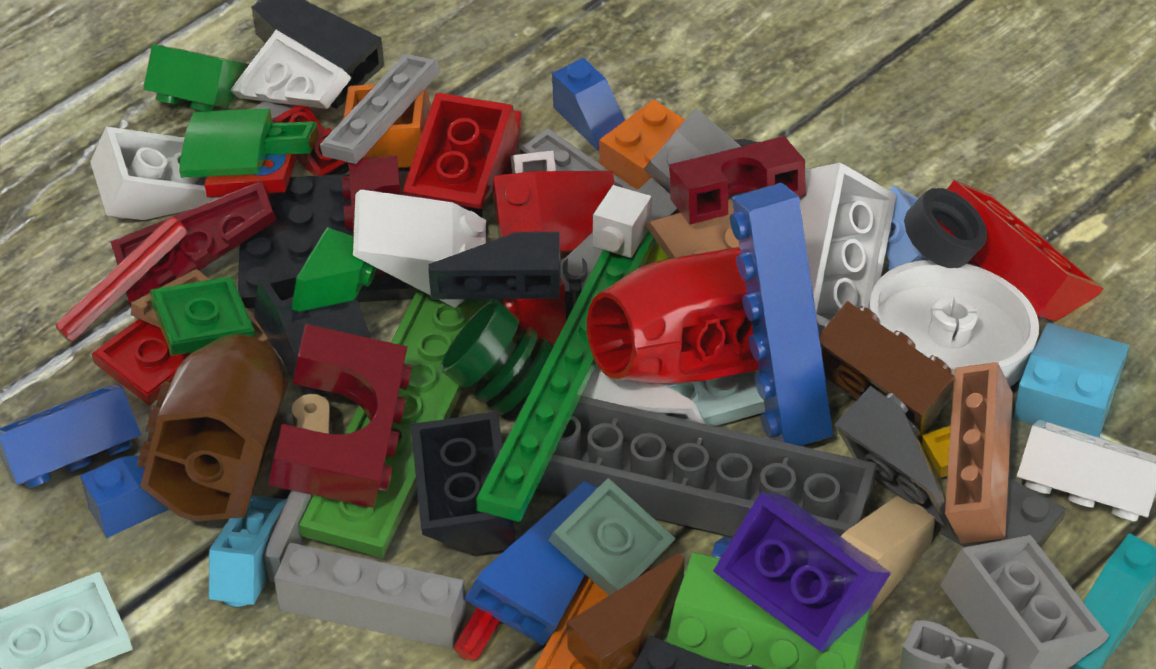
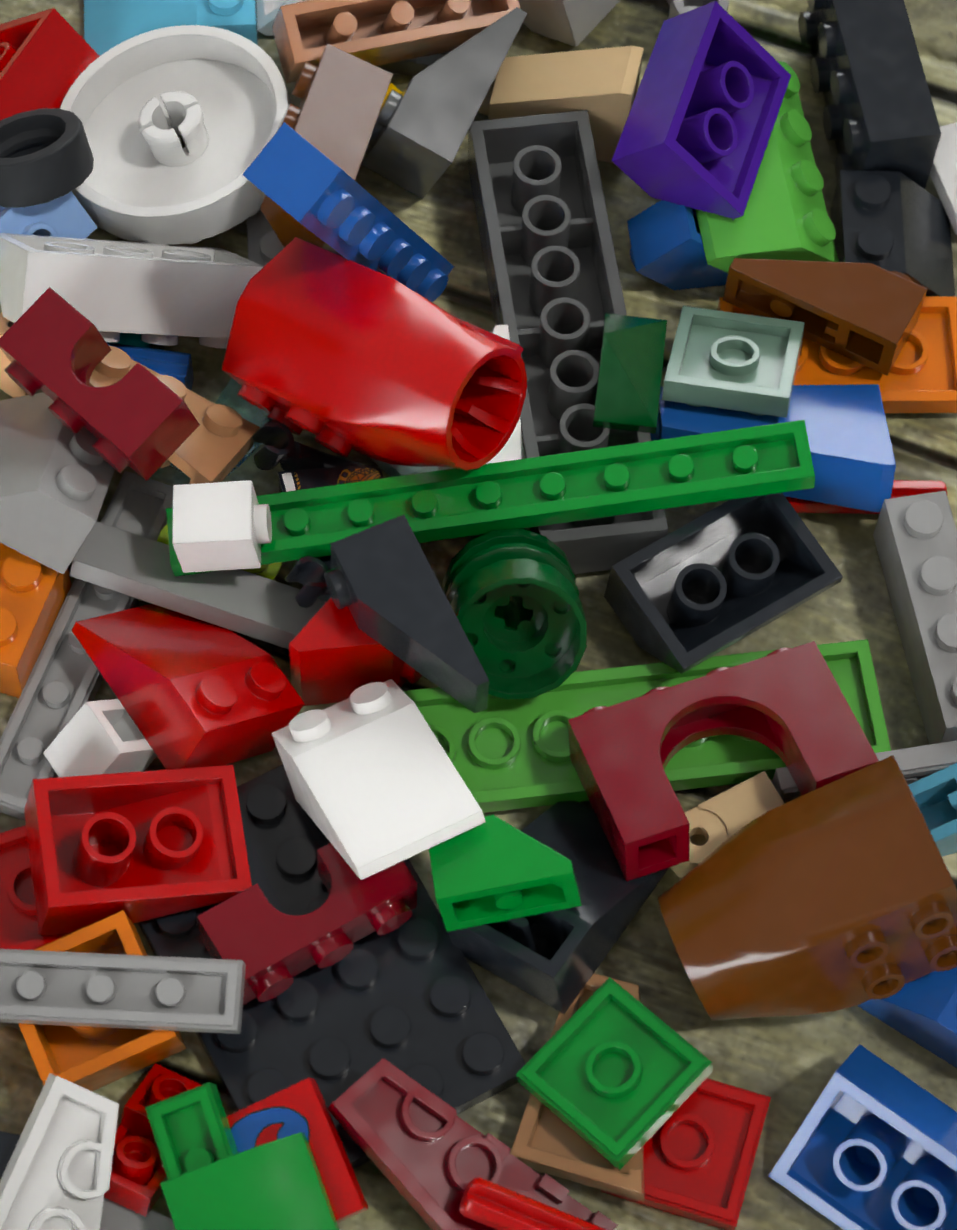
camera: 120 degrees left, 15 degrees up
none -> dark green slope [593,313,667,434]

